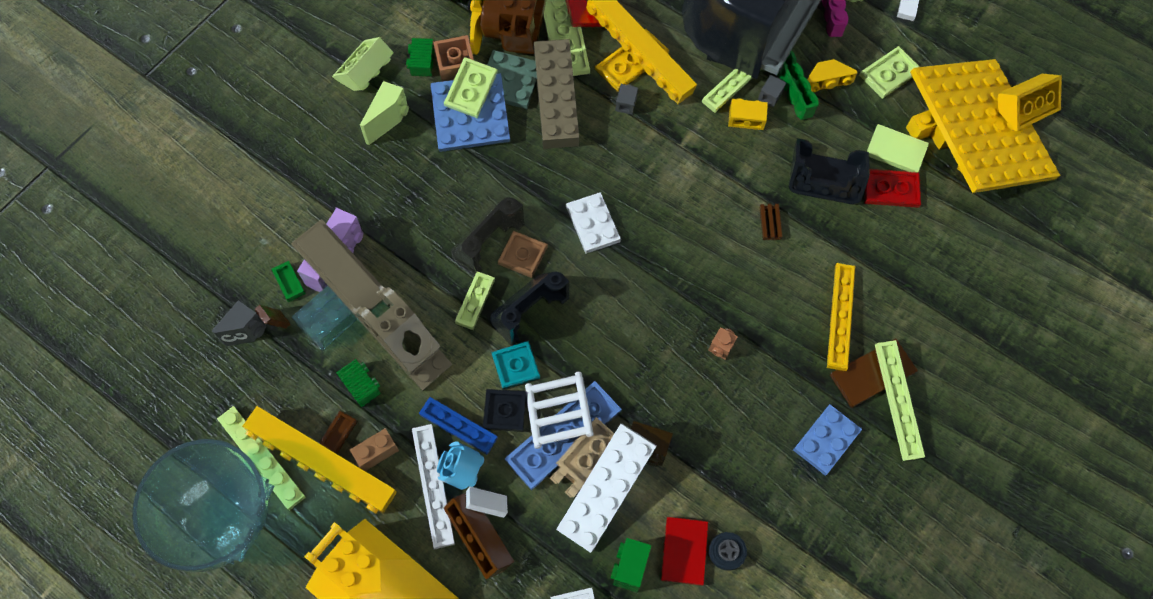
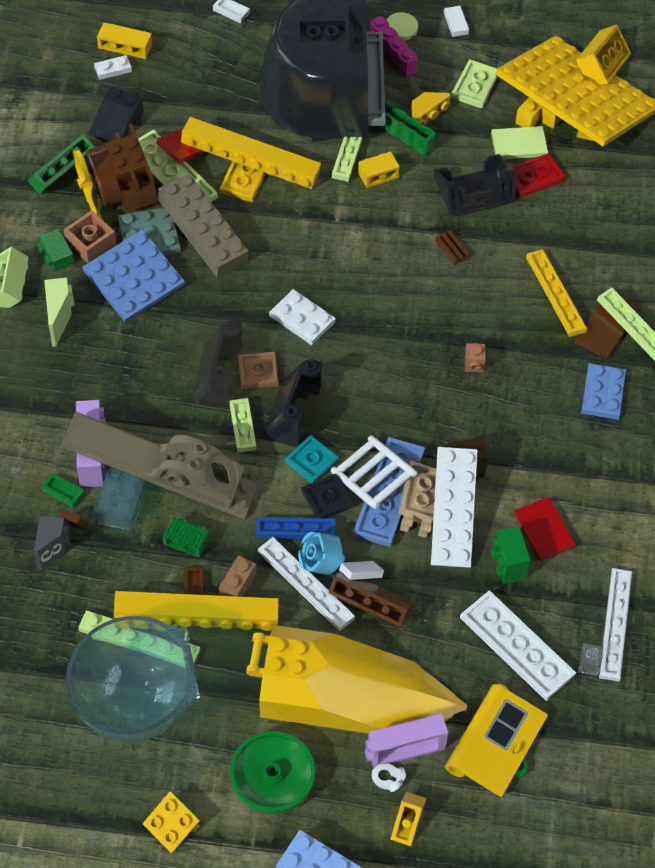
camera: 30 degrees left, 10 degrees down
yellowish green tile [443,57,498,118] -> none
dark grey brick [615,84,638,115] -> none
black wheel [709,532,747,571] -> none
dark grey brick [758,75,786,108] -> none

